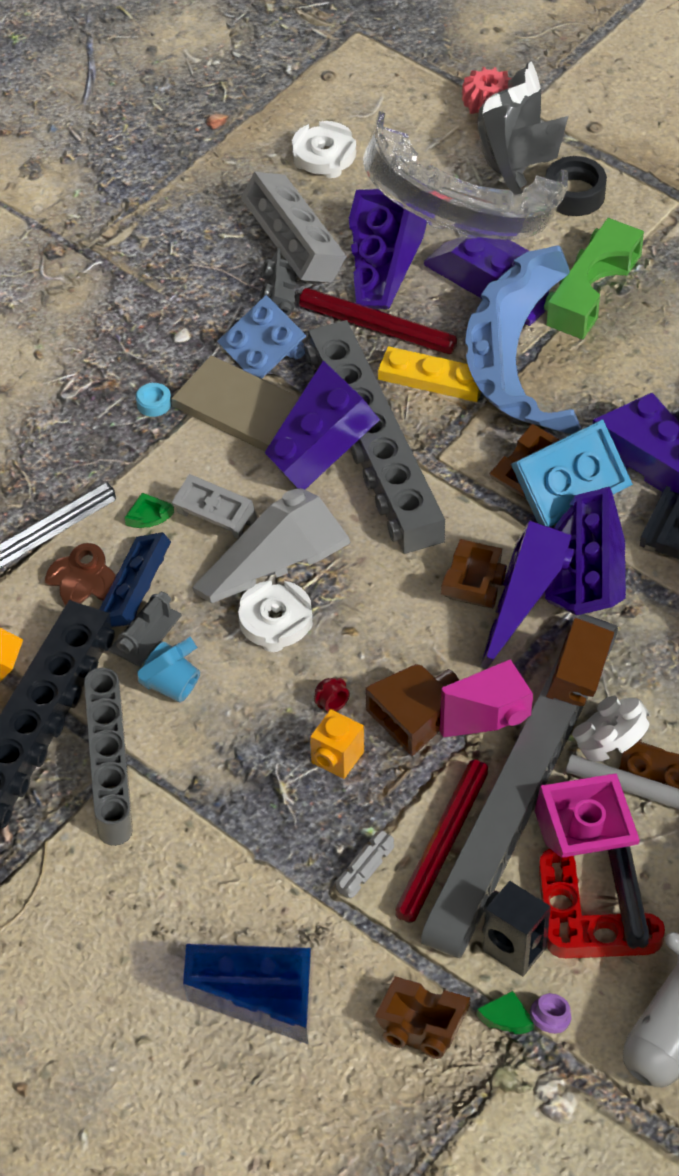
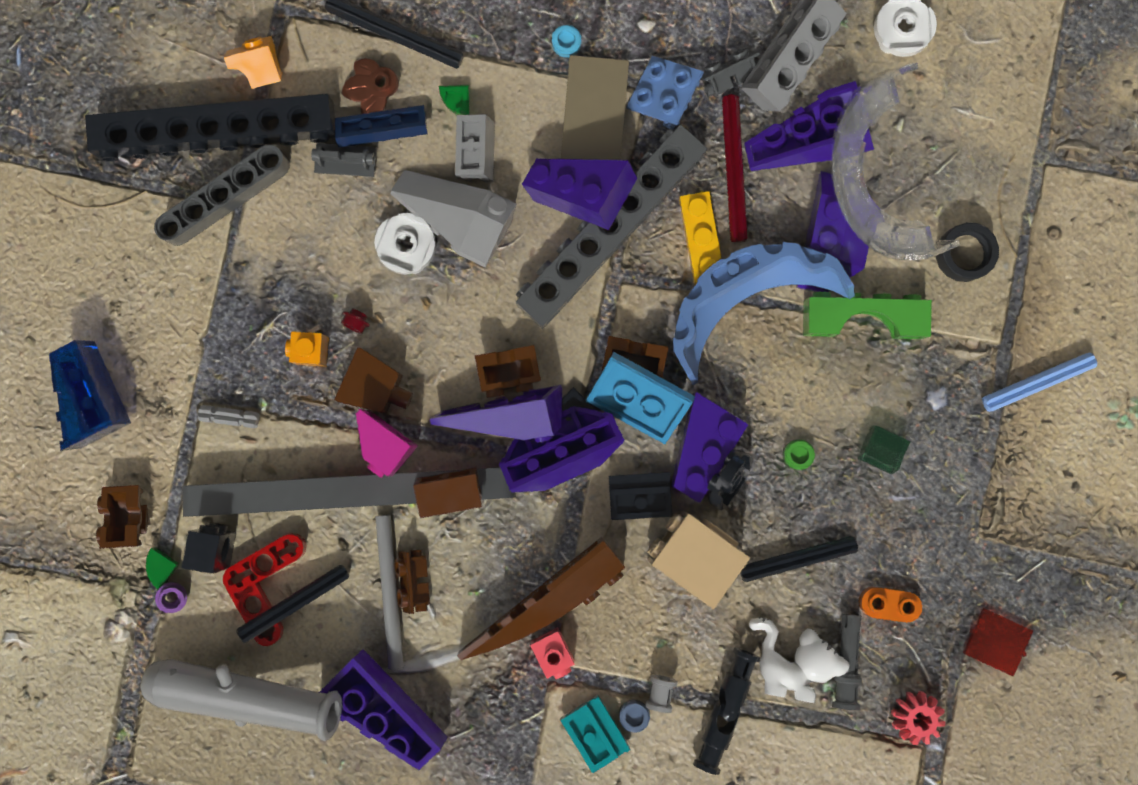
camera: 55 degrees right, 35 degrees up
dark azure piece [138,637,200,703] -> none
dark red axle [395,759,488,923] -> none
coral gear [462,67,512,114] -> none
dark grey animal [477,61,569,197] -> none
dark pink slope [534,773,640,858] -> none
white plate [572,695,650,762] -> none

